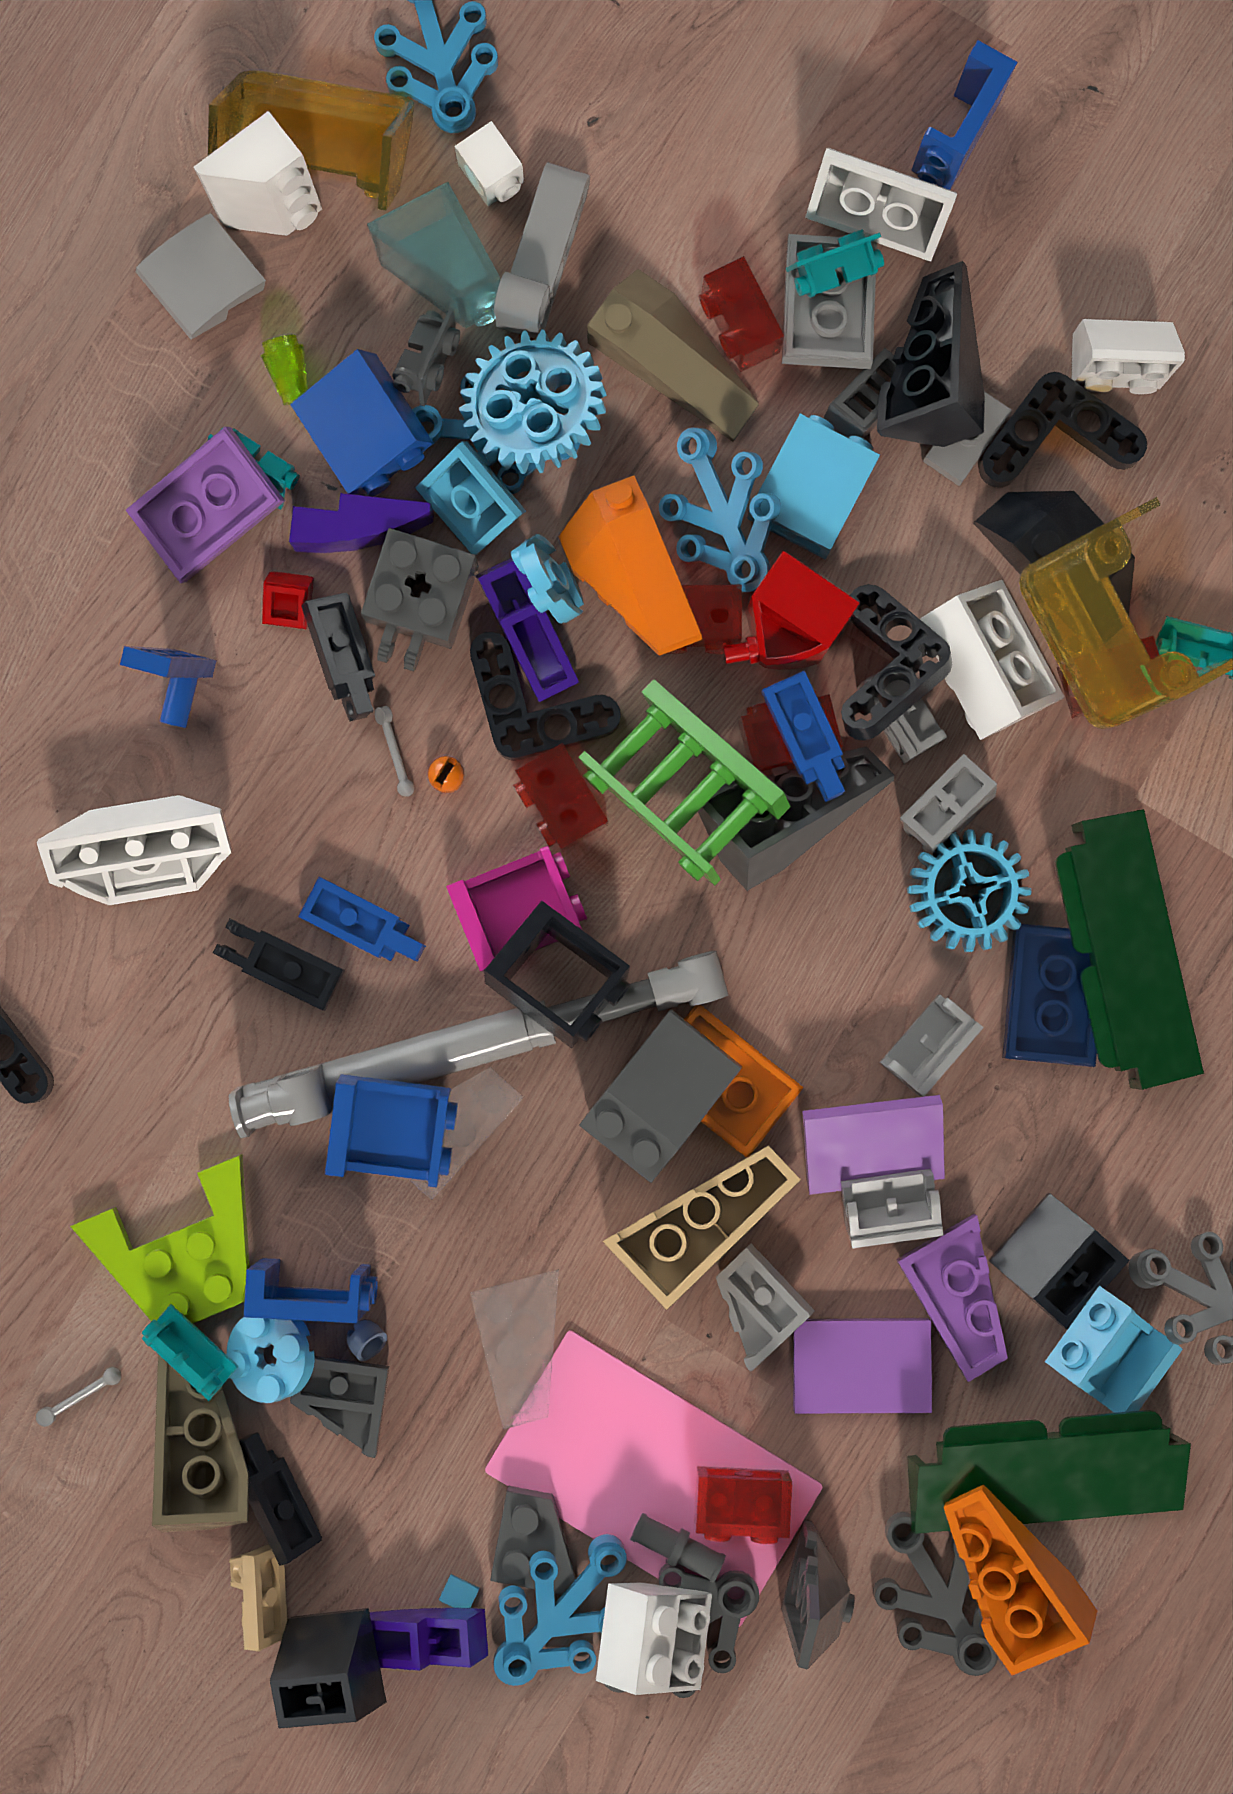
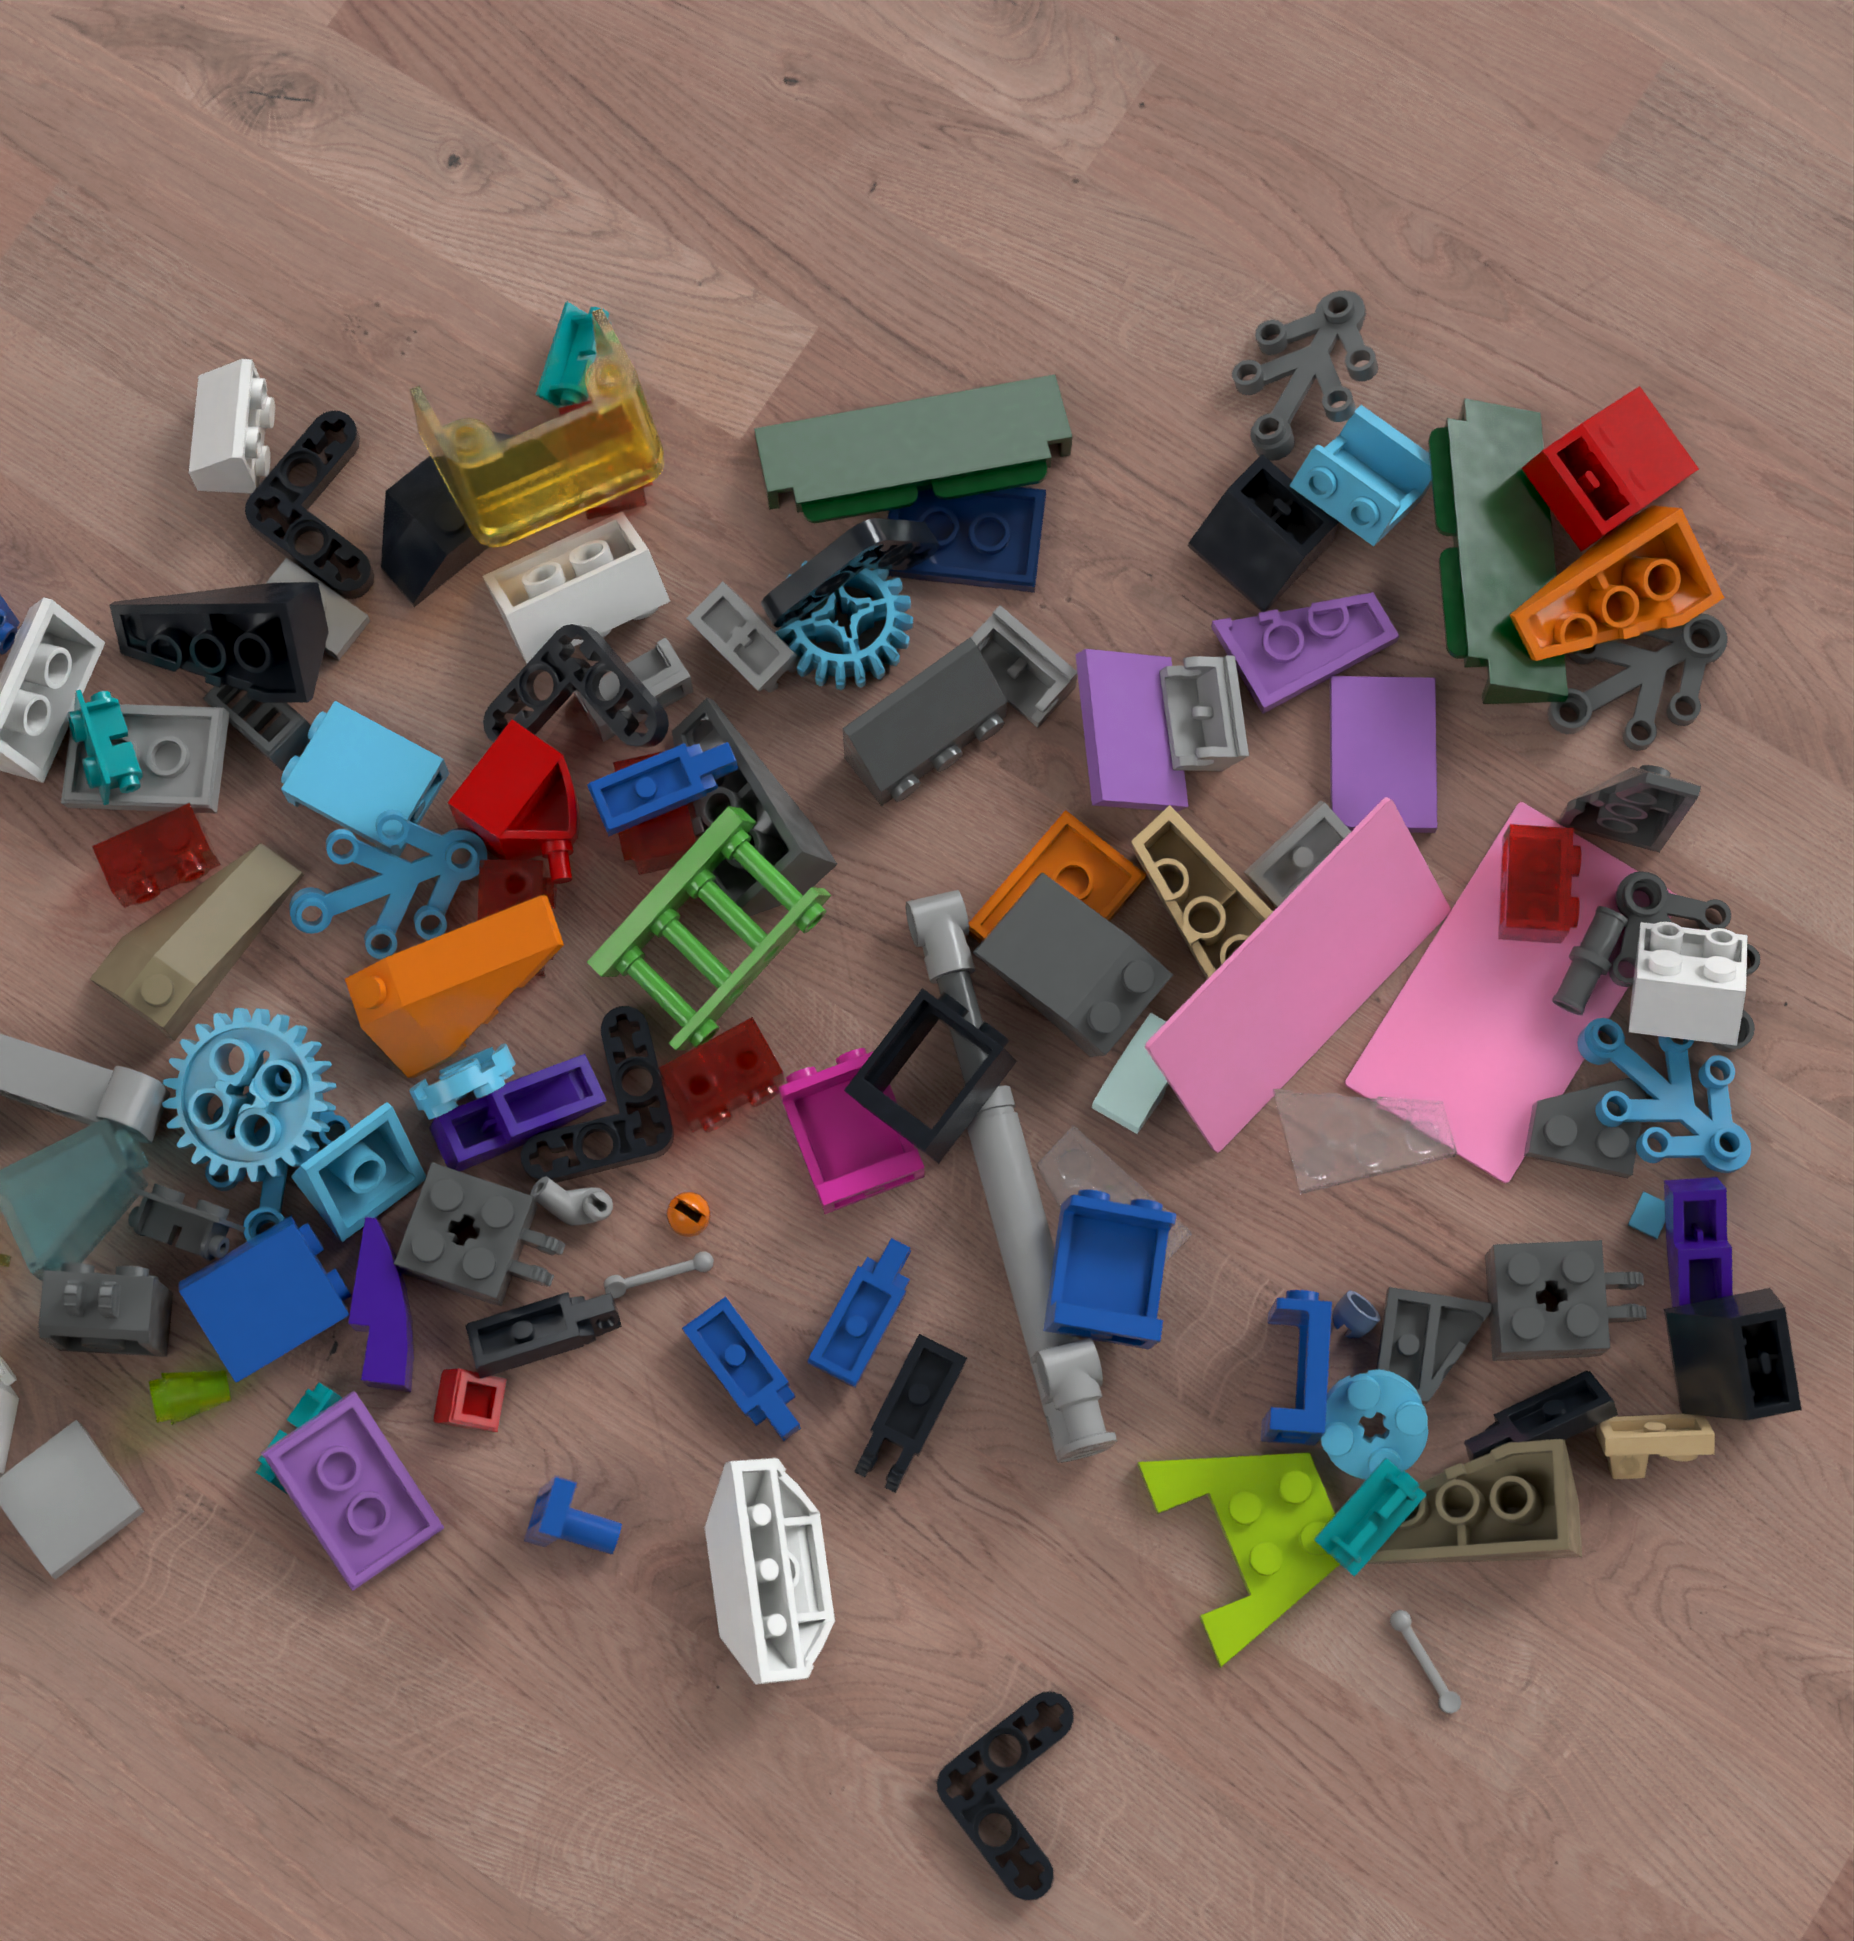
camera: 85 degrees left, 10 degrees down
none -> dark grey hinge [38,1263,173,1357]
none -> light grey arm [530,1176,613,1226]
none -> blue hinge [682,1296,801,1441]
none -> black beam [761,518,939,628]
none -> dark grey slope [842,637,1007,806]
none -> light aqua slope [1091,1013,1169,1134]
none -> bright pink piece [1145,797,1451,1153]
none -> dark grey hinge [1485,1240,1647,1361]
none -> red slope [1521,386,1699,552]

